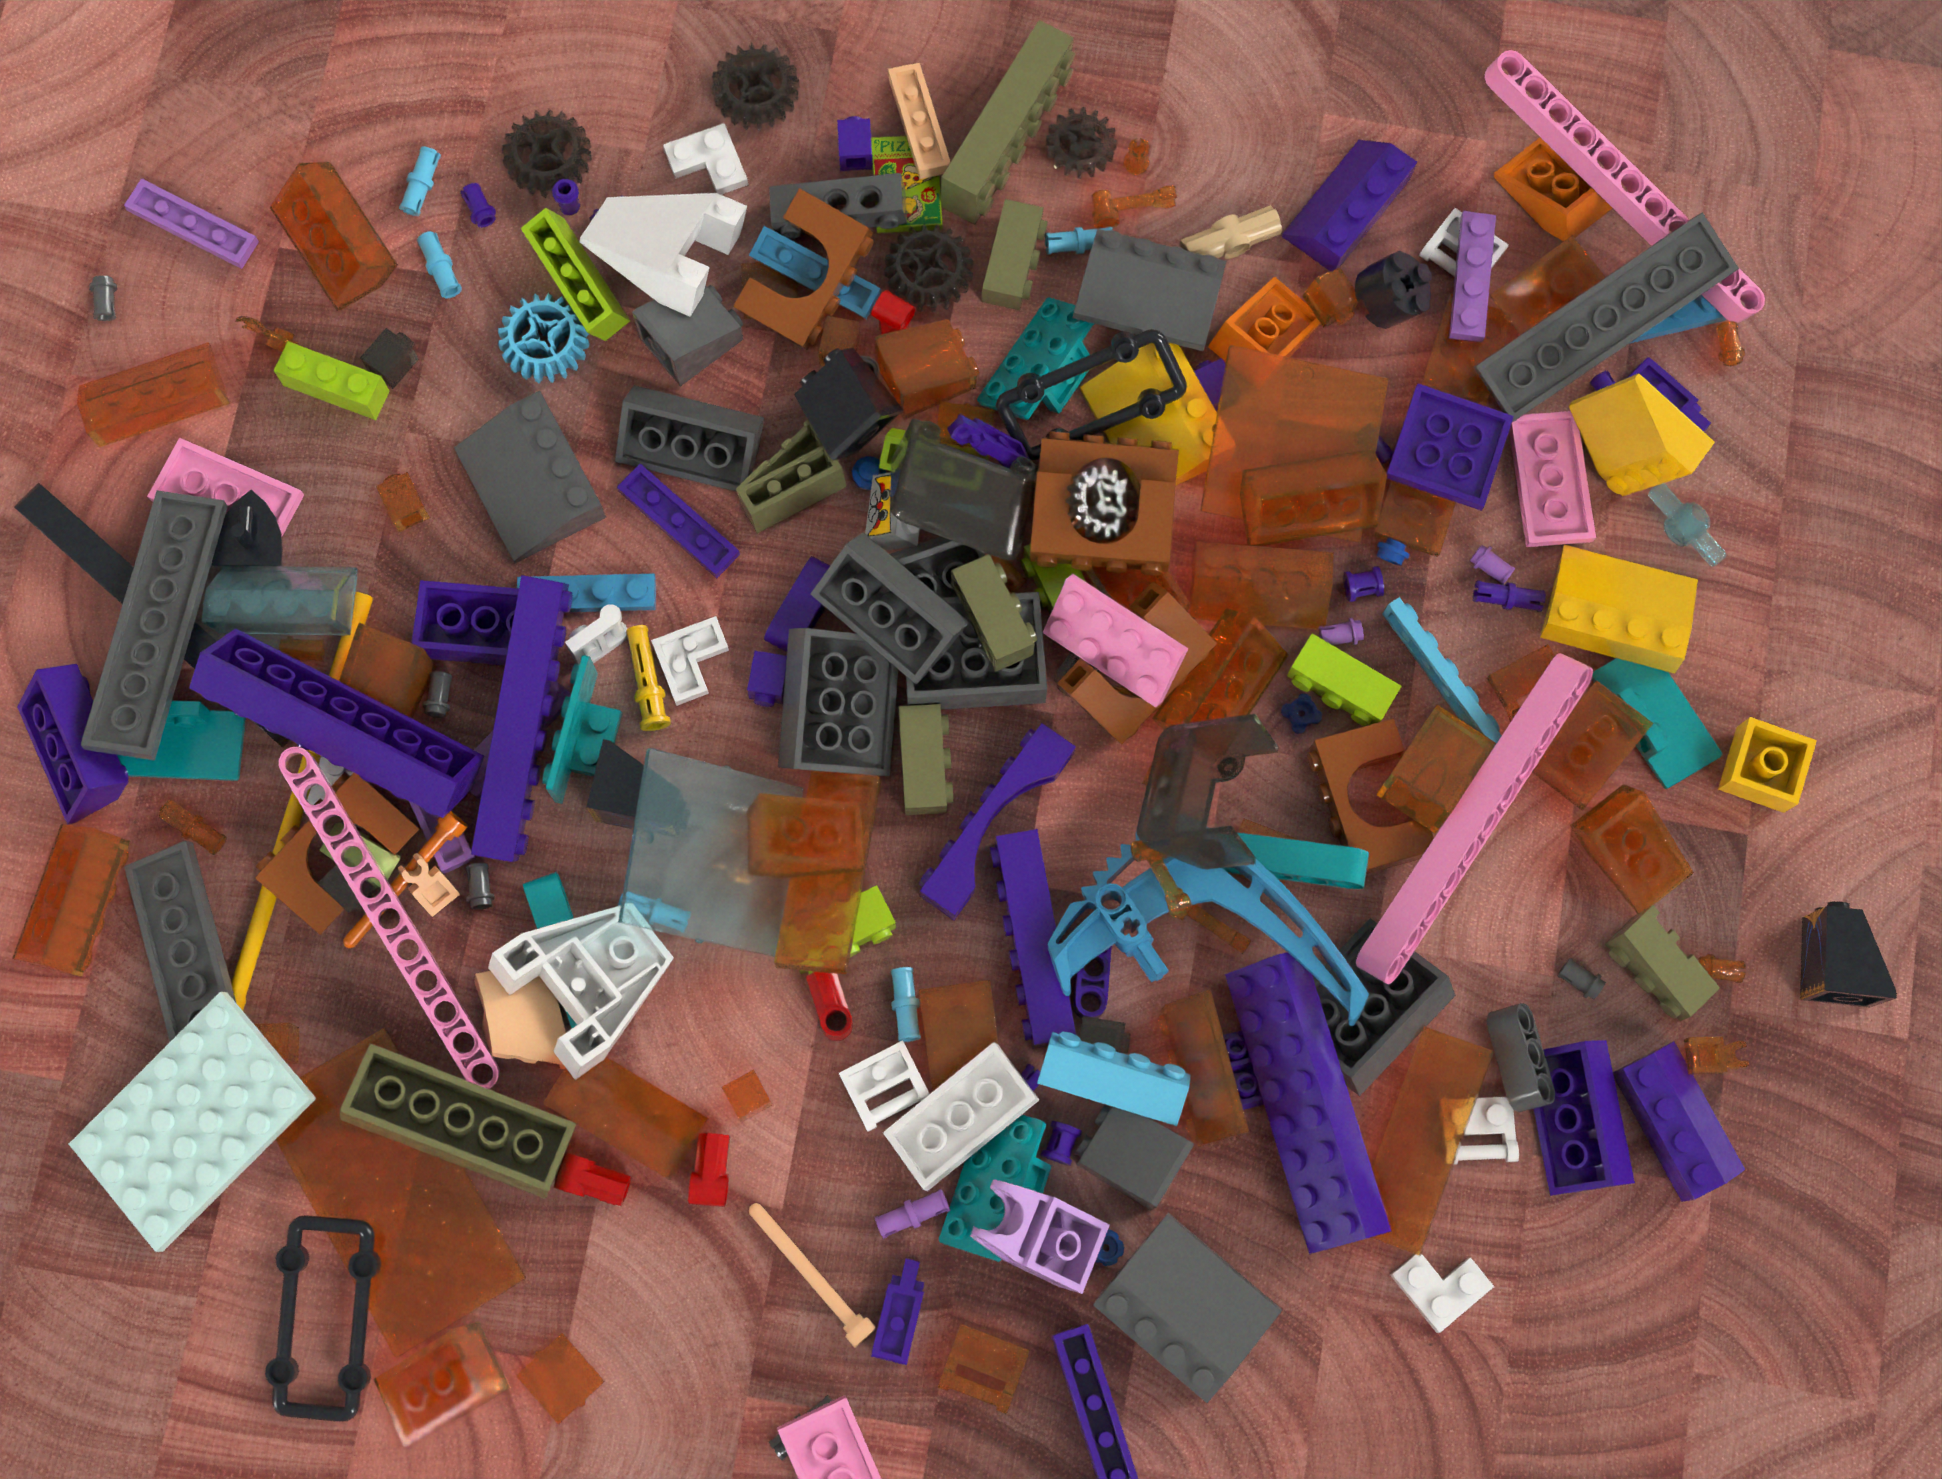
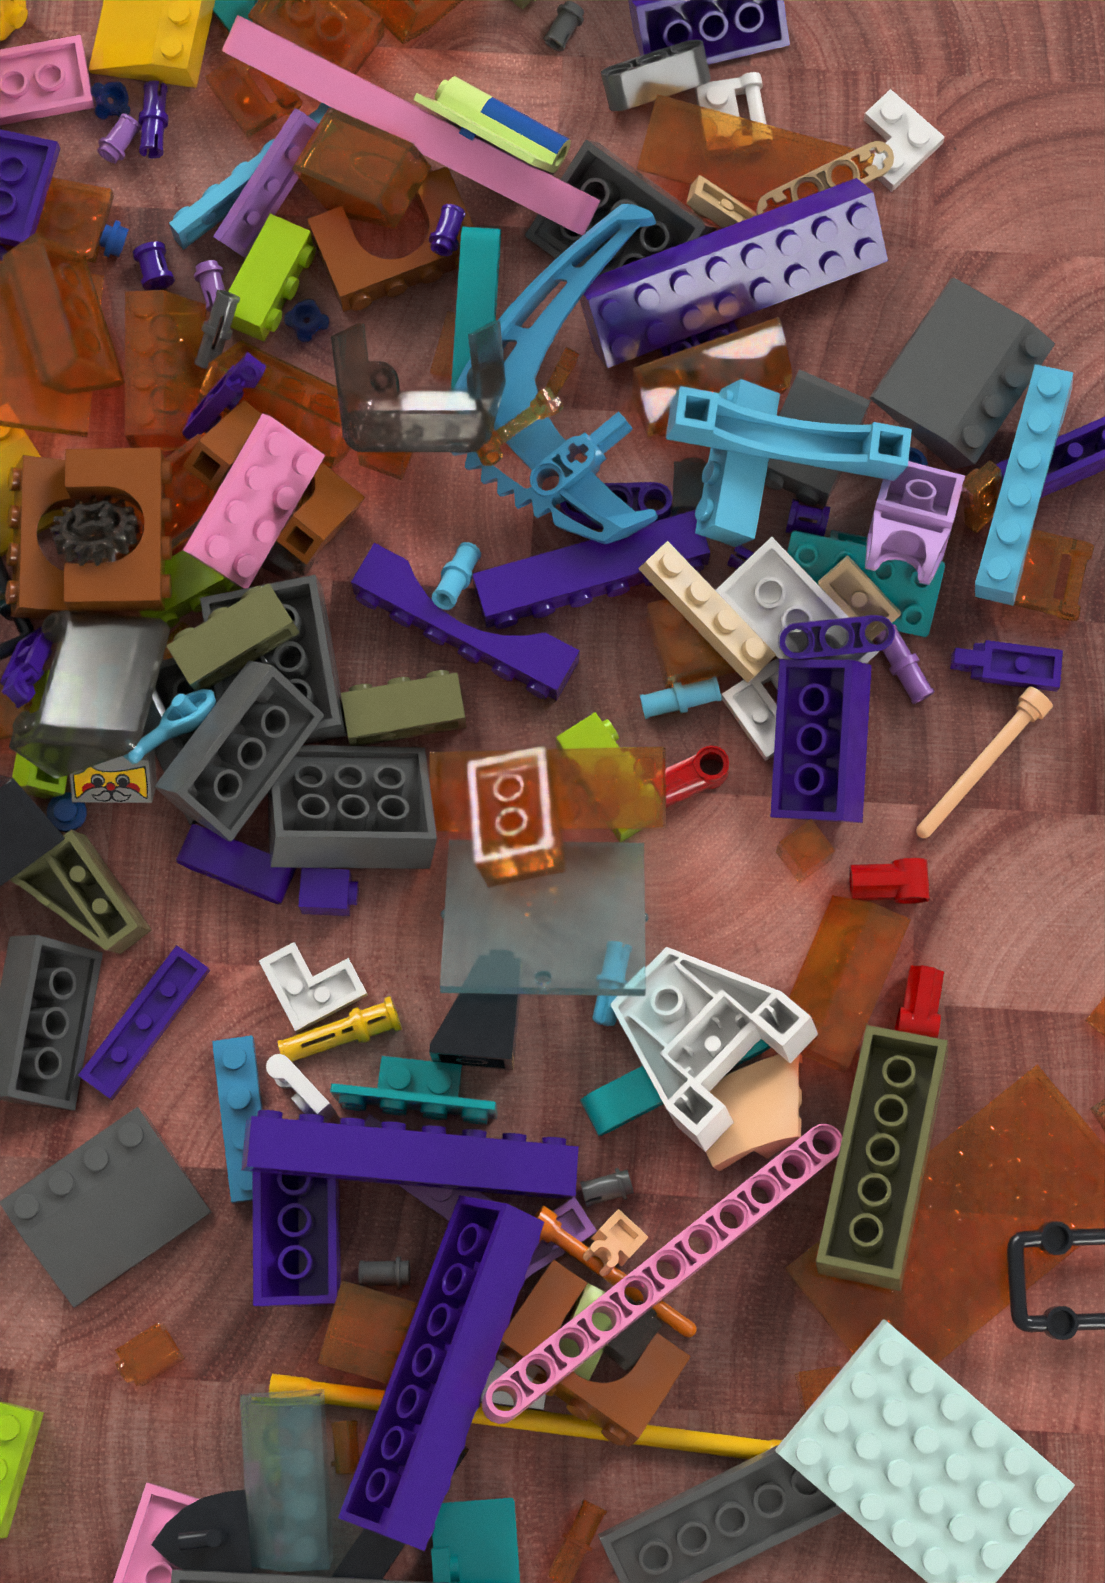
camera: 90 degrees left, 0 degrees up
none -> clear blue plate [90,81,130,120]
none -> medium azure piece [122,689,216,764]
none -> dark purple hinge [182,352,266,443]
none -> dark grey pin [194,290,240,371]
none -> medium lavender plate [213,108,328,258]
none -> yellowish green door [413,76,571,173]
none -> dark purple pin [429,204,465,256]
none -> medium azure pin [432,542,481,610]
none -> tan plate [638,541,776,683]
none -> medium azure arch [666,386,912,481]
none -> tan plate [686,175,757,228]
none -> tan beam [756,141,894,215]
none -> dark purple slope [770,659,872,823]
none -> dark purple beam [777,615,895,659]
none -> tan plate [818,555,901,641]
none -> clear orange plate [962,460,1002,533]
none -> medium azure arch [975,364,1073,606]

